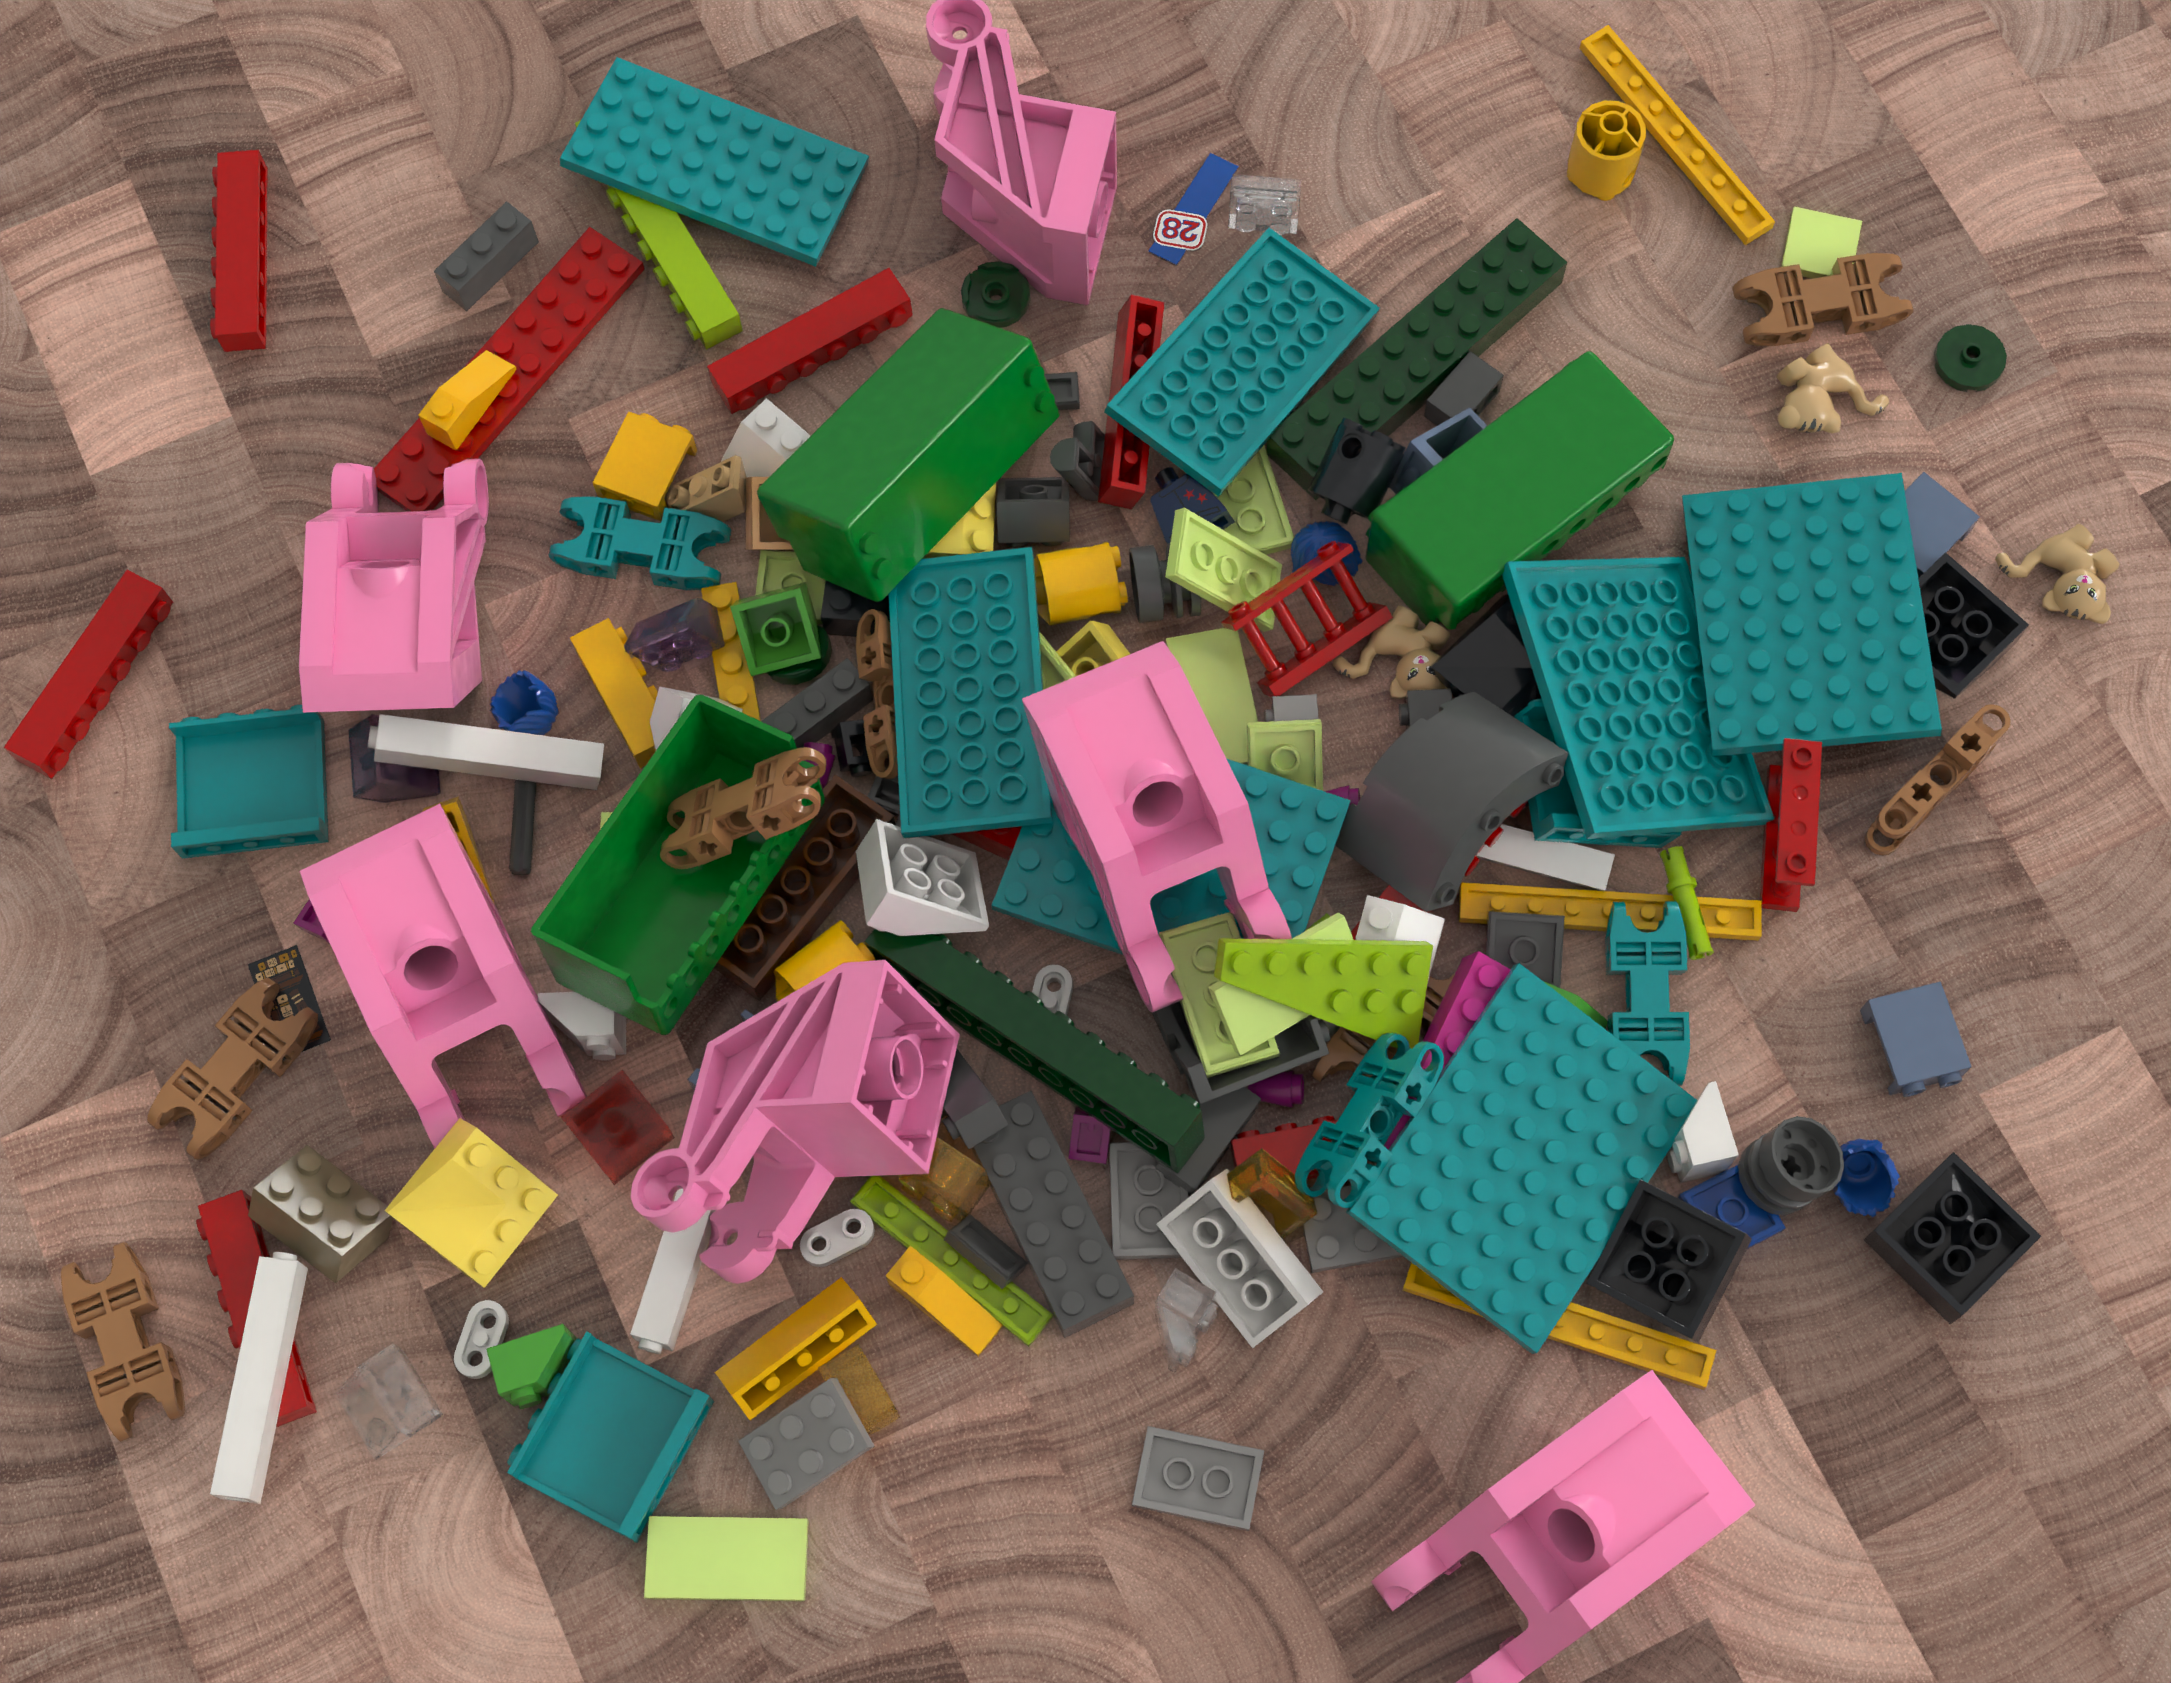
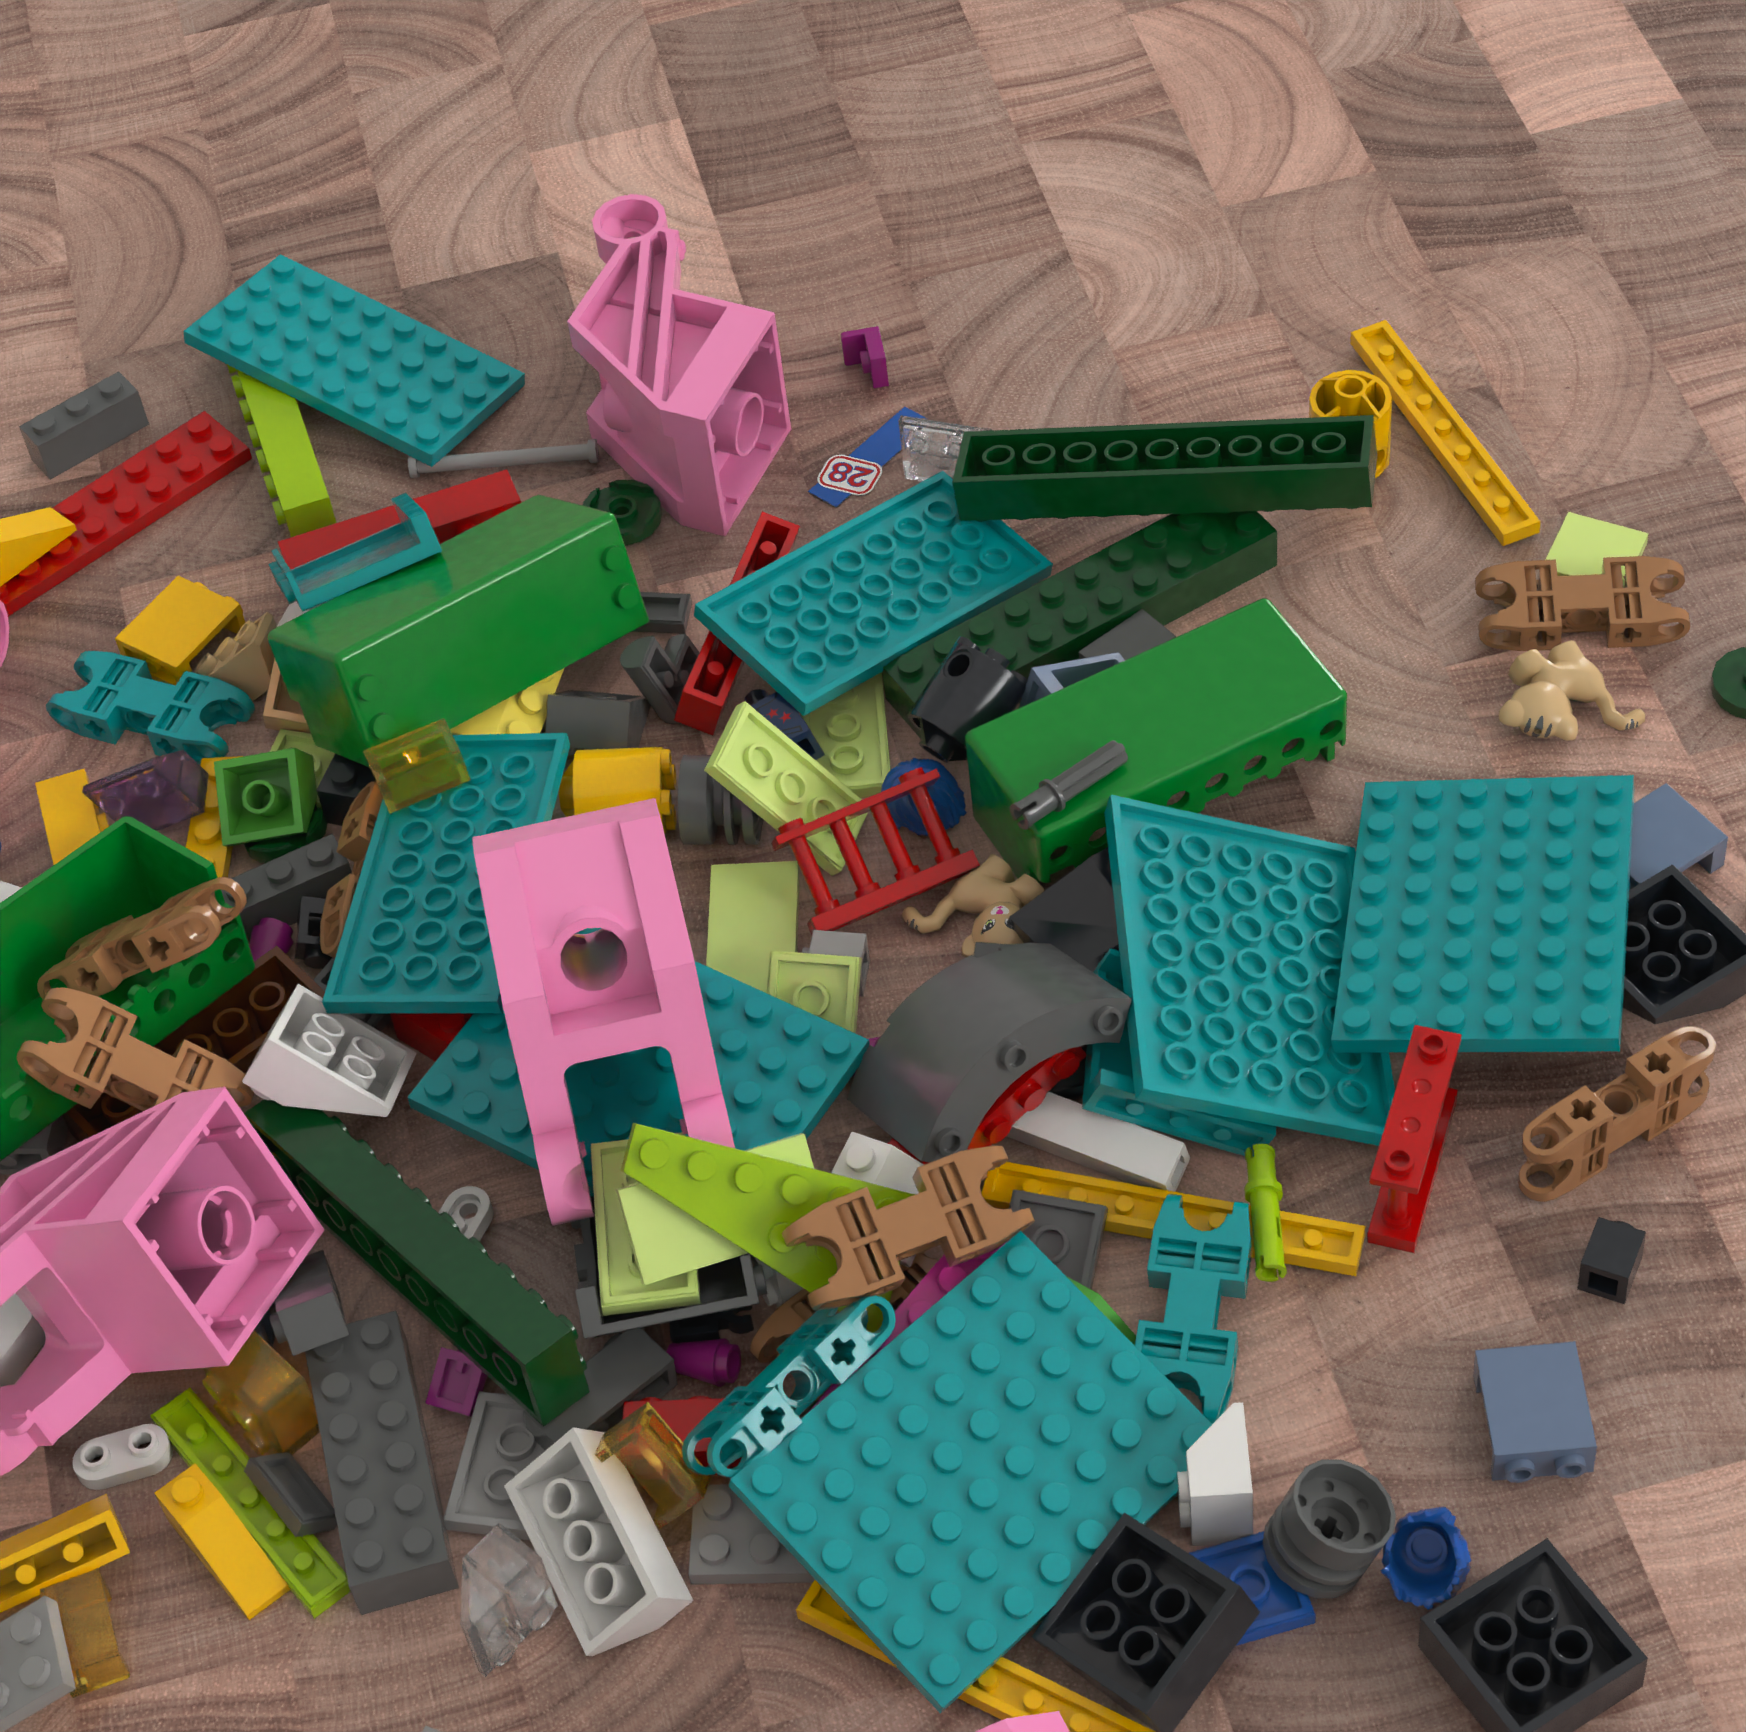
camera: 15 degrees right, 20 degrees down
none -> medium nougat piece [16,988,255,1111]
none -> teal panel [268,493,442,612]
none -> clear yellow panel [363,718,471,814]
none -> light grey bar [408,439,599,478]
none -> medium nougat piece [782,1146,1035,1310]
none -> magenta bracket [840,326,889,388]
none -> dark green brick [952,415,1377,522]
none -> dark grey axle [1010,740,1128,830]
none -> black brick [1577,1217,1646,1304]

